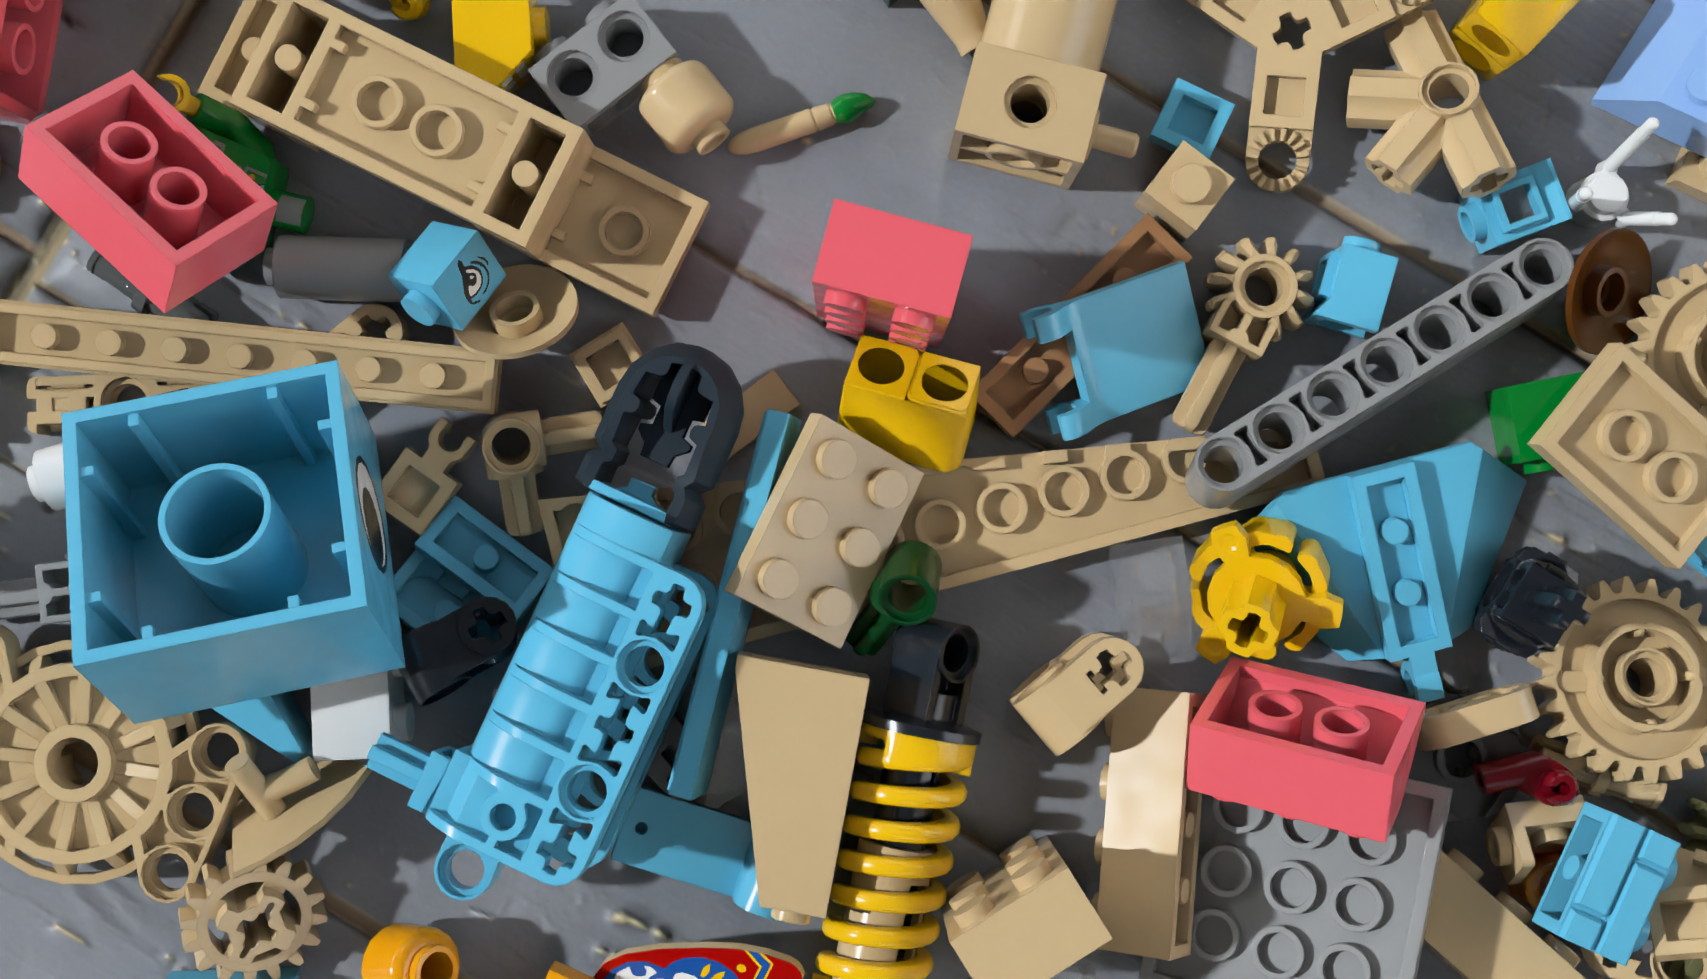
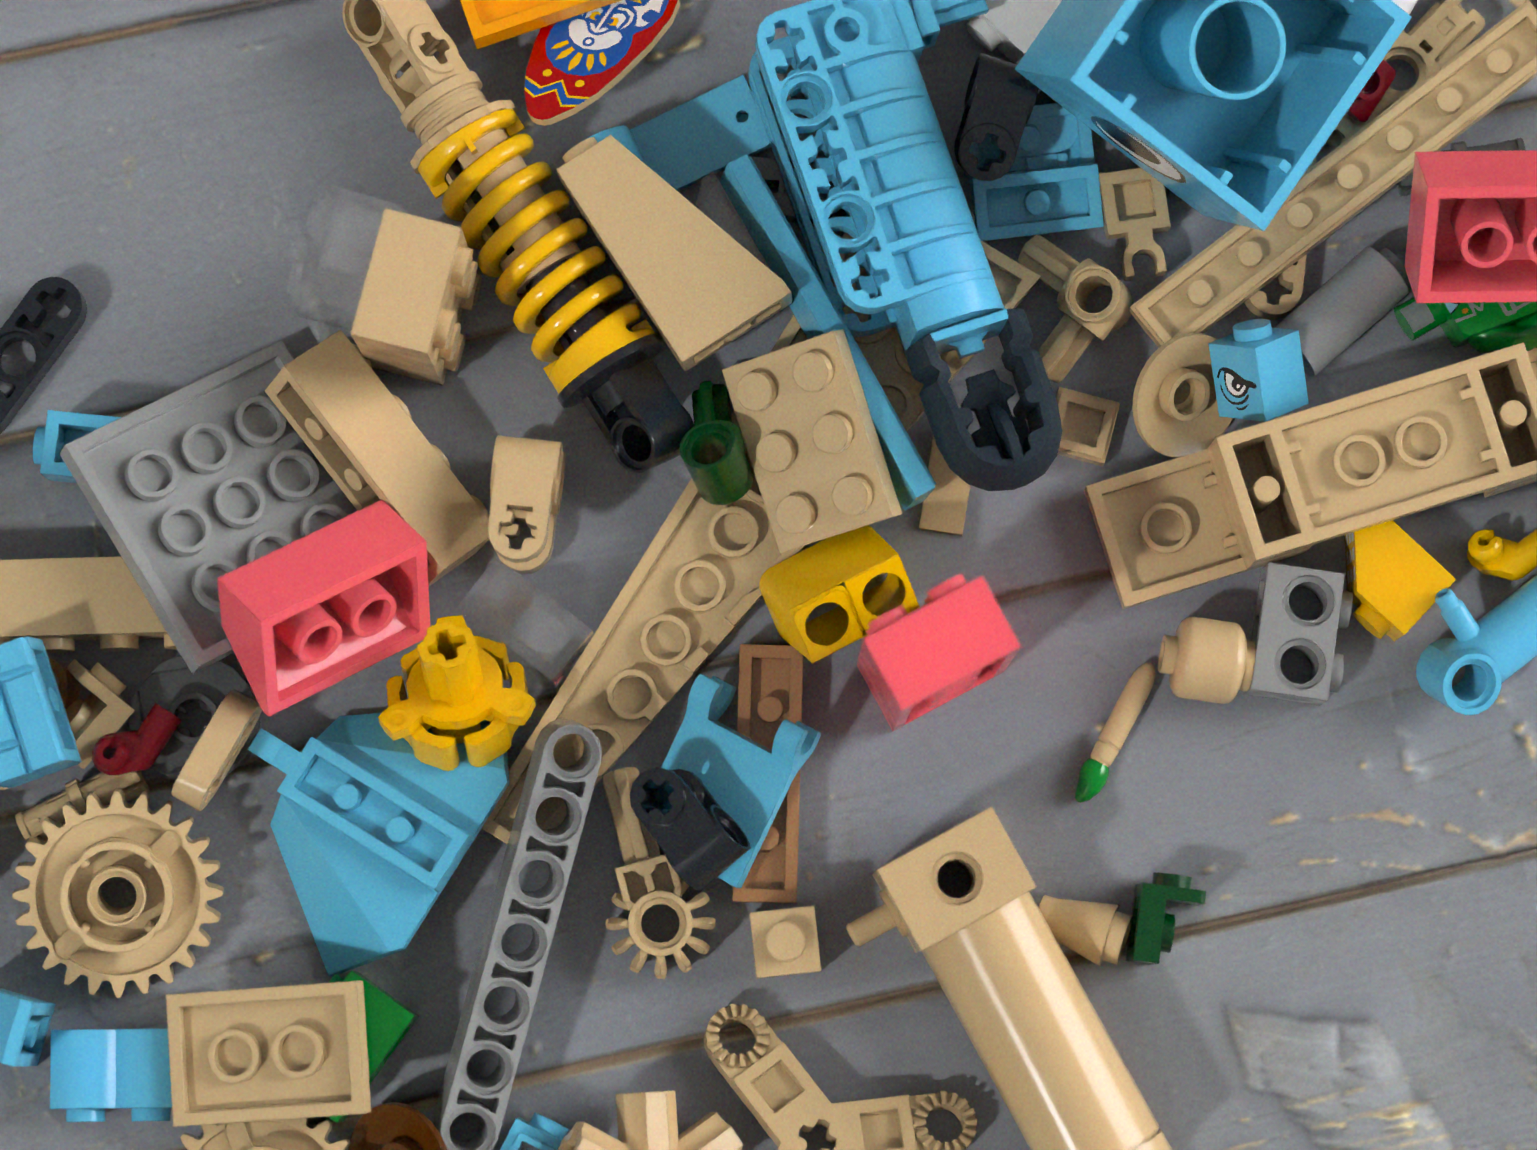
camera: 135 degrees right, 5 degrees down
medium azure plate [1147,78,1235,159] -> none
medium azure window [1301,236,1399,339] -> none
black gear [1474,546,1592,658] -> none
none -> black piece [630,768,750,891]

